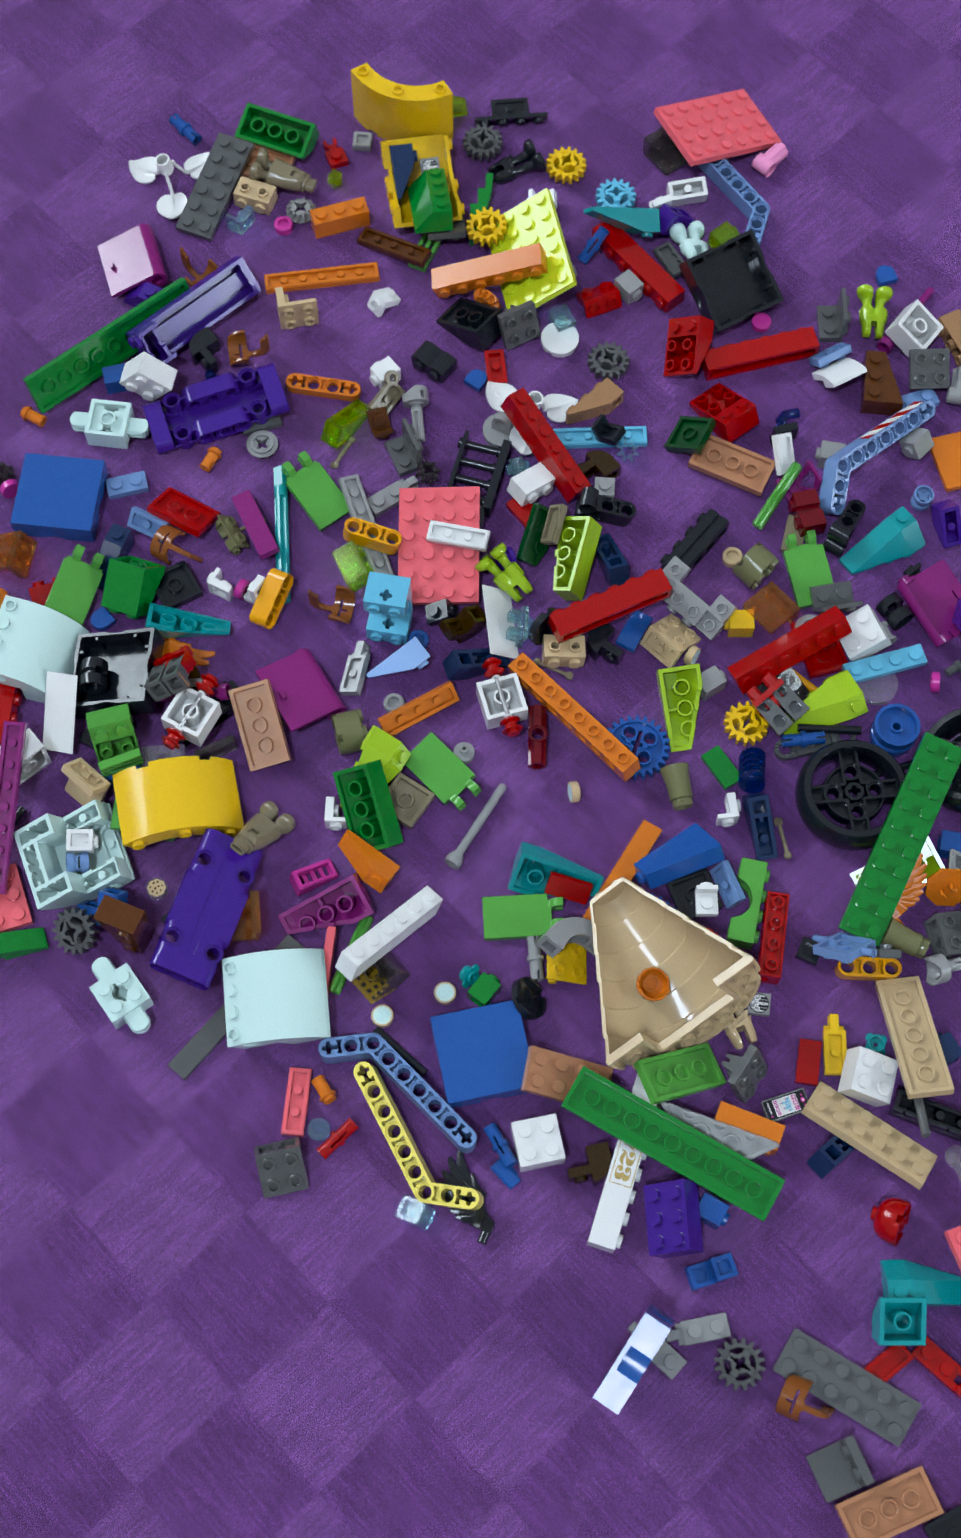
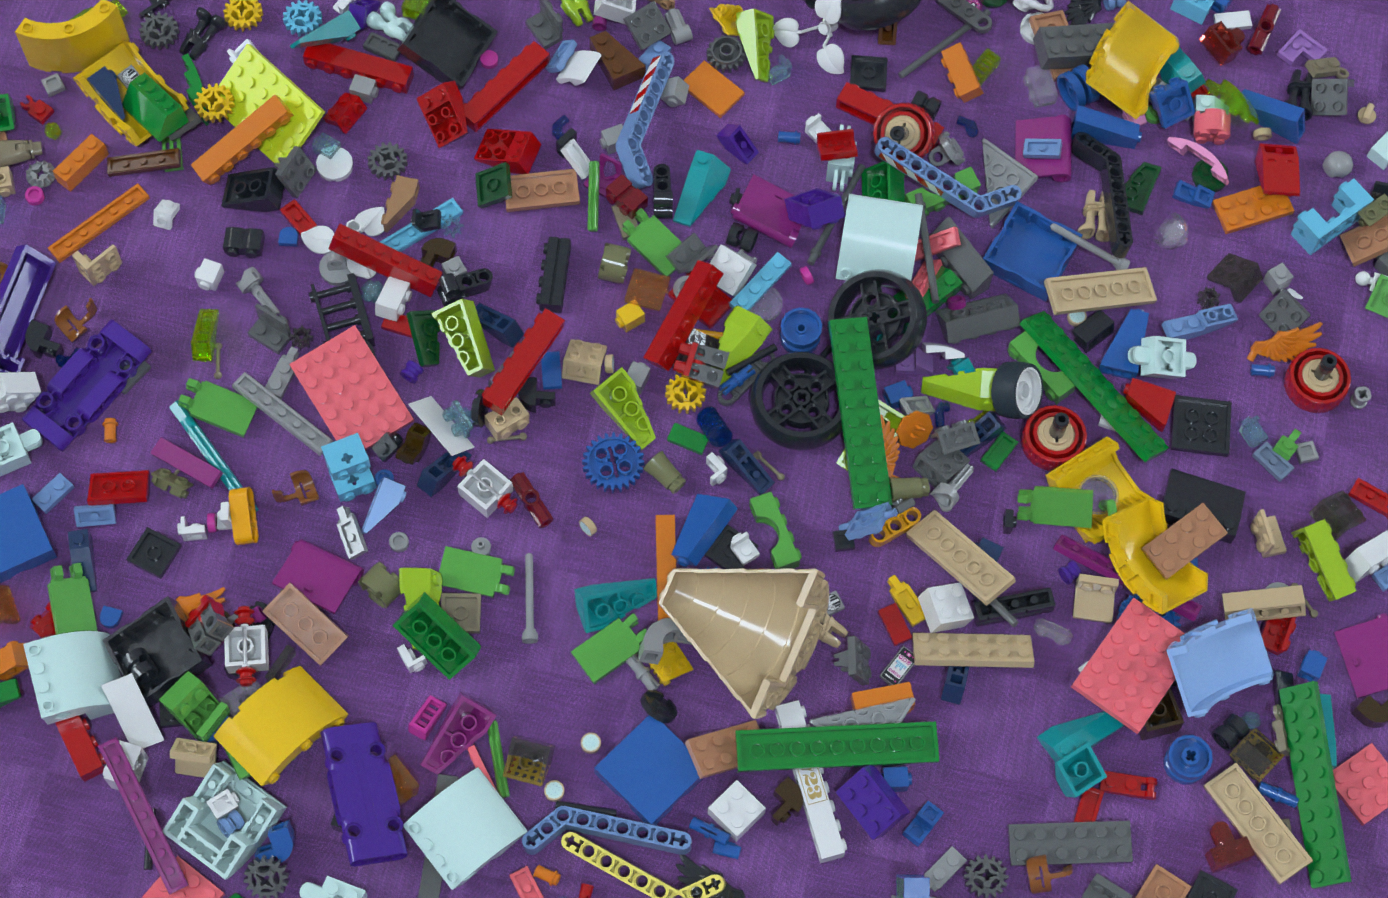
camera: 35 degrees left, 0 degrees up
reddish brown wedge [93,895,154,954] -> none
green slope [101,555,166,619] -> none
teal wedge [144,603,231,638] -> none
tile [146,878,168,900] -> none
dark orange helmet [150,525,203,566] -> none
dark tan piece [230,801,295,855] -> none
light grey gear [246,430,278,460] -> none
orange beam [286,373,361,402] -> none
clear neon green brick [331,541,374,592] -> none
white brick [335,885,443,981] -> none
orange slope [338,829,400,894] -> none
light orange beam [343,517,402,555] -> none
dark tan hinge [366,370,405,414] -> none
reddish brown bracket [366,406,394,439] -> none
orange plate [377,681,460,736] -> none
white tile [426,520,491,552] -> none
teal plate [459,964,480,988] -> none
green brick [467,972,501,1007] -> none
orange gear [473,288,501,308] -> none
lime piece [475,542,533,603] -> none
orange brick [508,652,641,782] -> none
dark tan tile [540,504,568,546] -> none
red tile [544,871,593,905] -> none
blue pin [578,226,610,264] -> none
bright green plate [634,1042,727,1105] -> none
orange hair [636,967,670,1002] -> none
light grey bracket [663,556,737,641] -> none
medium blue plate [709,860,746,909] -> none
tan tile [722,547,743,568] -> none
red brick [758,891,790,985] -> none
teal plate [864,1033,887,1055] -> none
red cylinder [870,1198,911,1246] -> none
medium blue wheel [910,485,934,511] -> none

